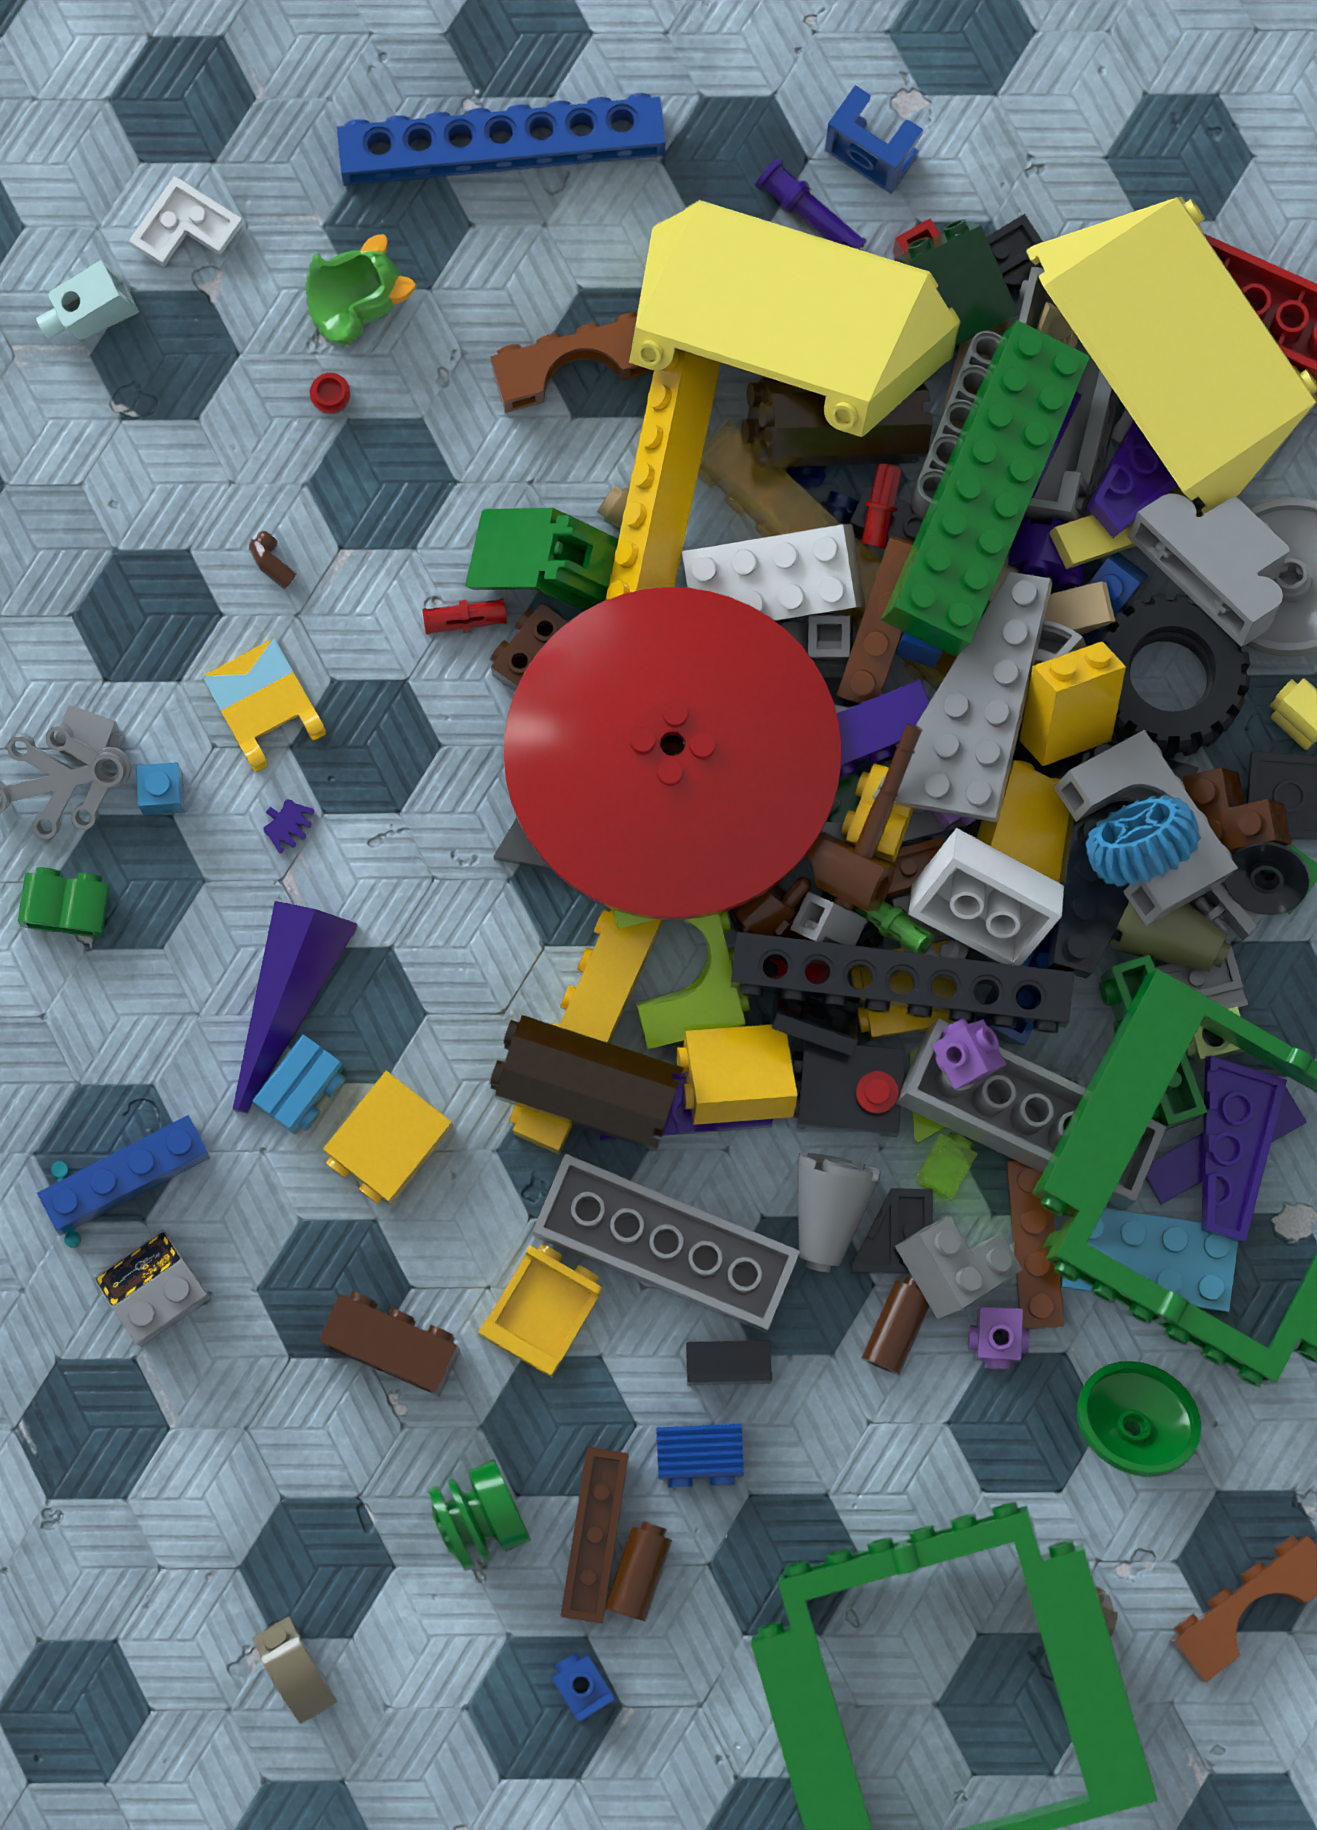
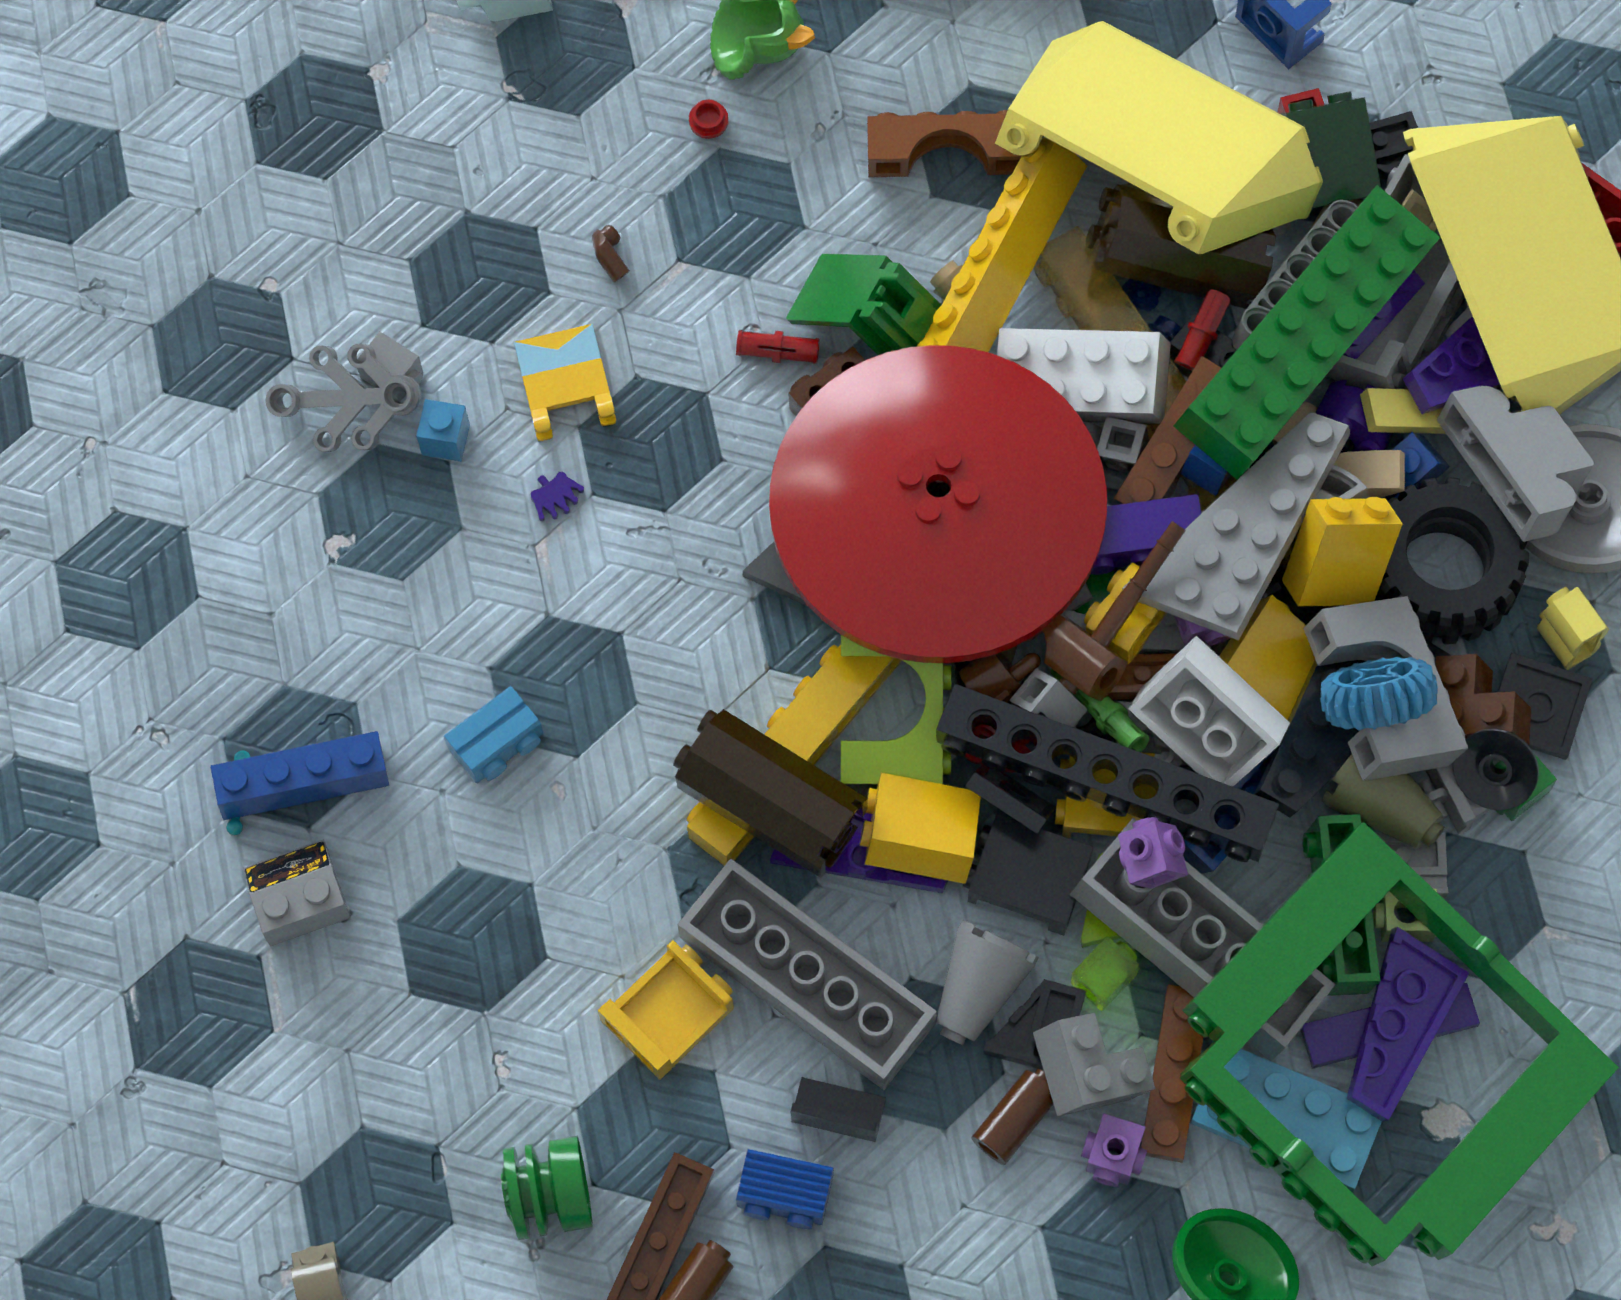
camera: 20 degrees right, 10 degrees down
green brick [17,867,110,938] -> none
dark purple wedge [233,901,357,1114] -> none
reddish brown brick [319,1291,460,1397] -> none
yellow brick [323,1070,453,1205] -> none
dark purple pin [755,158,867,250] -> none
red plate [856,1071,899,1114] -> none

